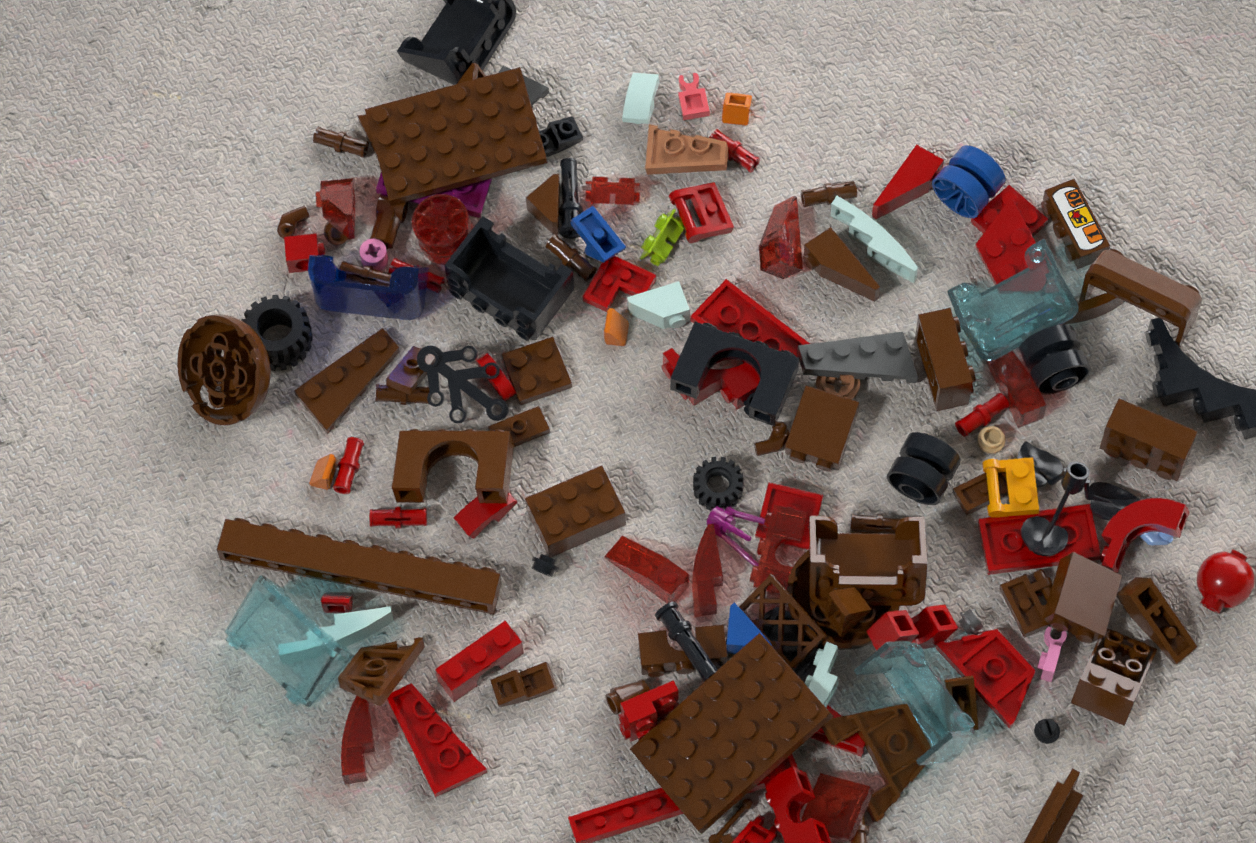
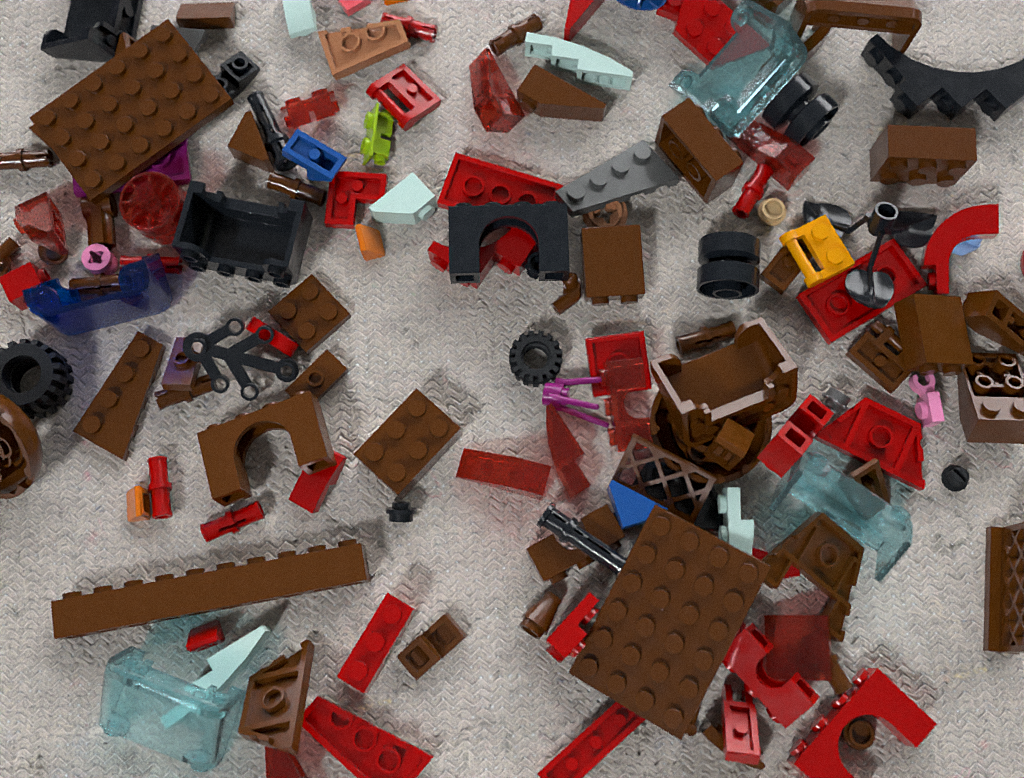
camera: 25 degrees left, 10 degrees up
none -> reddish brown slope [176,2,236,30]

